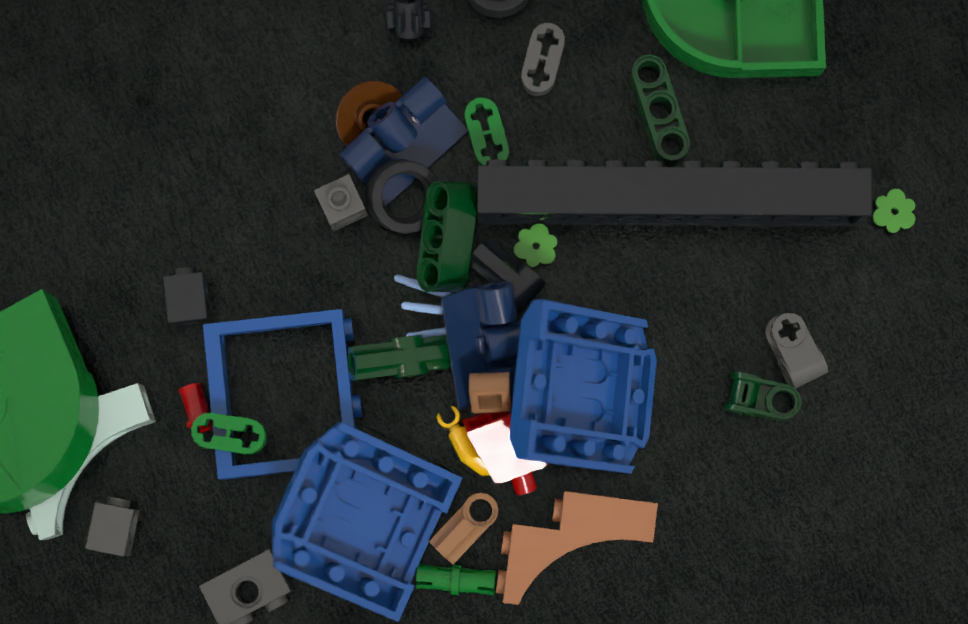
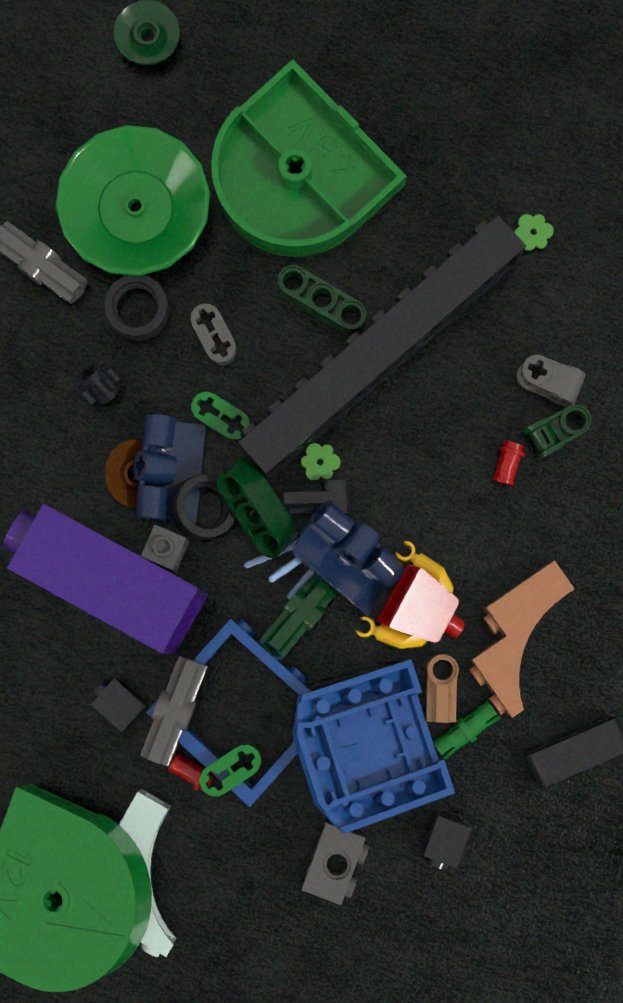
camera: 40 degrees left, 0 degrees up
dark grey brick [85,496,140,556] -> none
medium nougat brick [469,372,511,413] -> none
blue wedge [509,300,657,474] -> none
none -> dark purple brick [3,503,208,654]
none -> dark grey piece [140,656,208,766]
none -> red pin [492,441,525,485]

